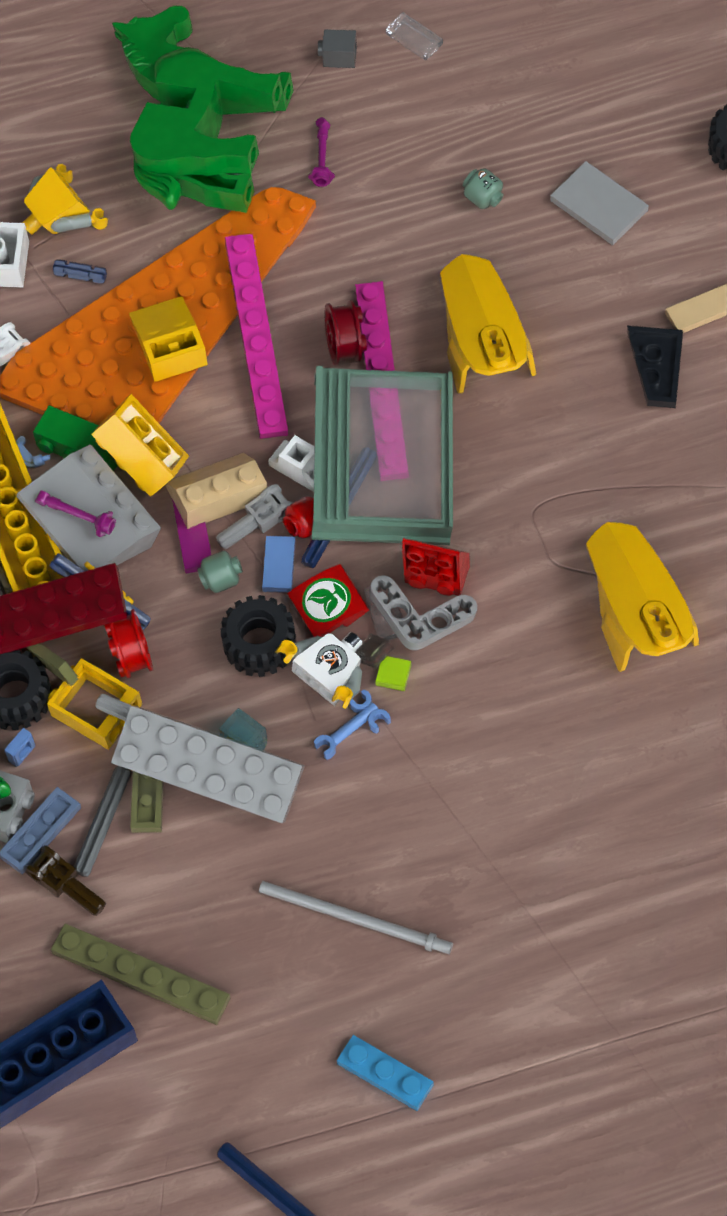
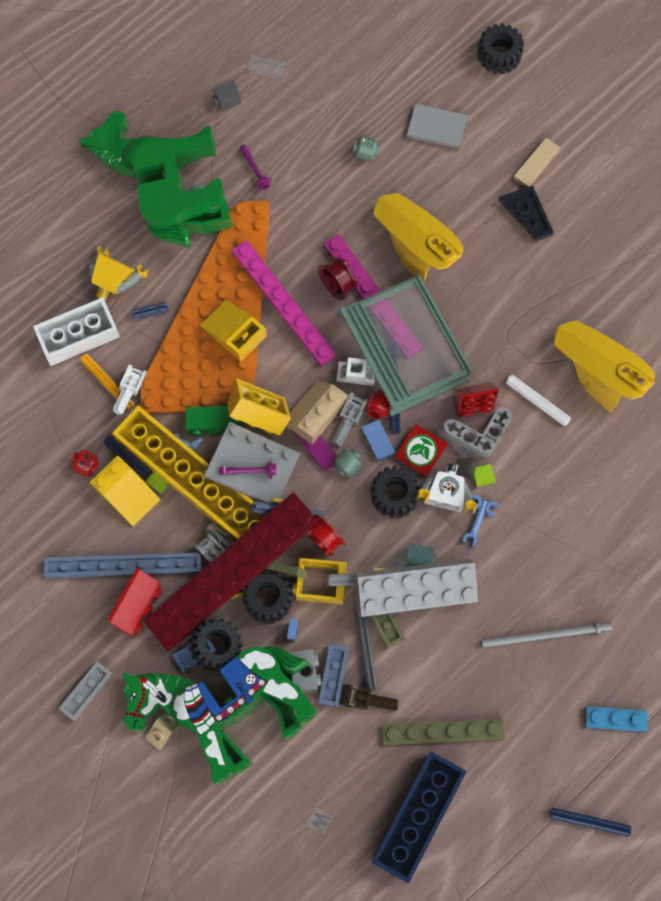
camera: 30 degrees left, 10 degrees up
none -> white axle [506,375,571,426]

